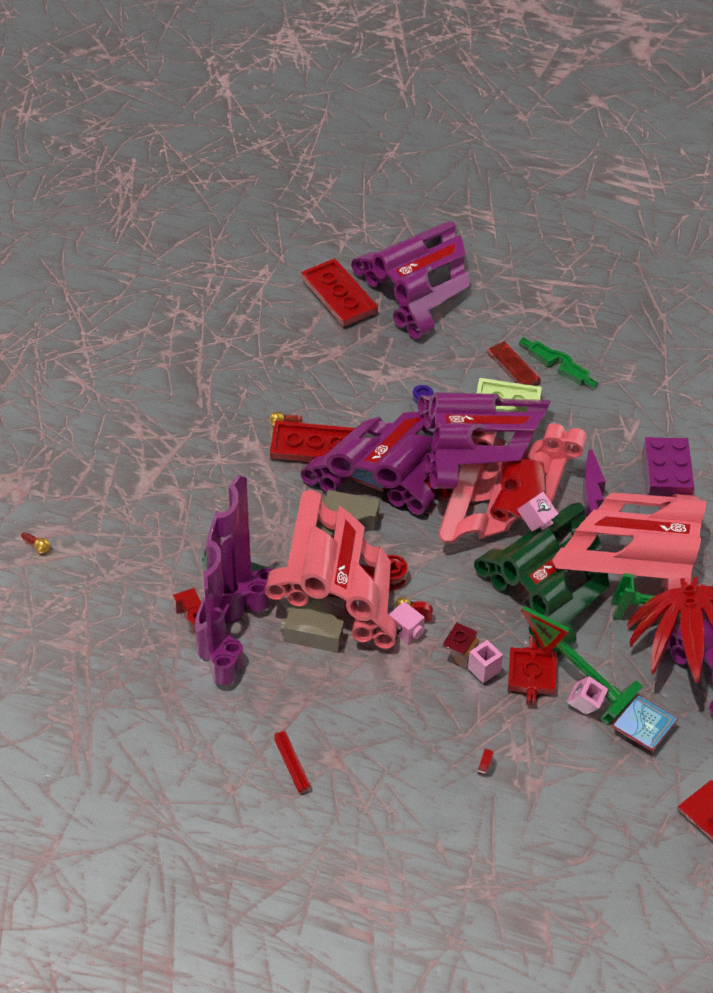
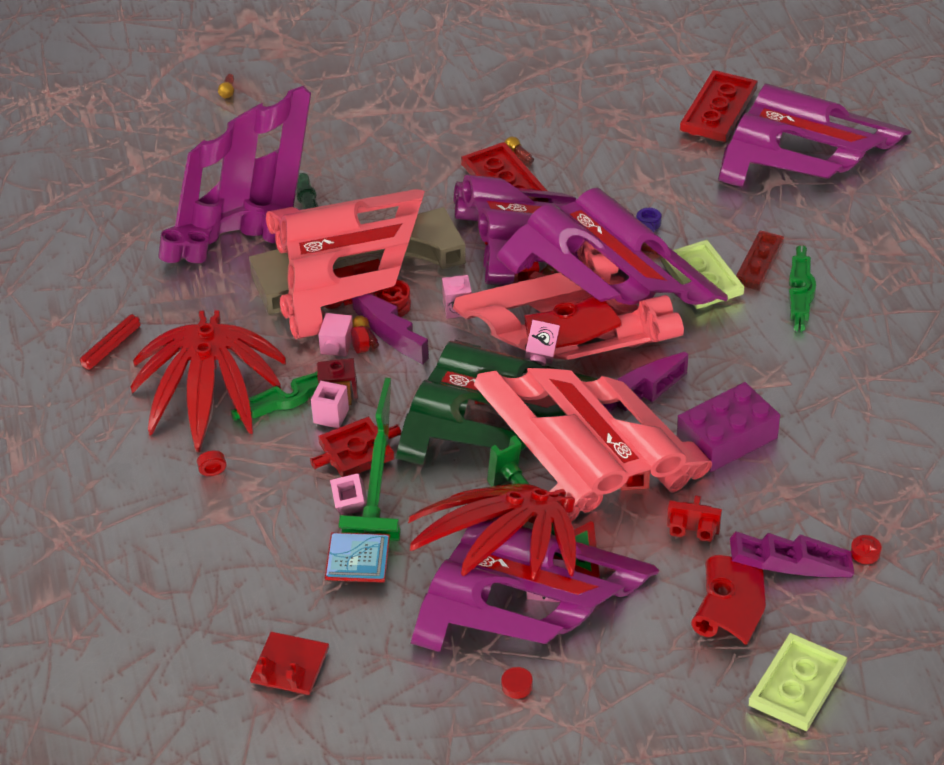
camera: 60 degrees right, 5 degrees down
none -> red plant [131,310,286,452]
none -> green piece [231,372,319,421]
none -> magenta slope [352,293,429,365]
none -> bright pink brick [442,275,472,319]

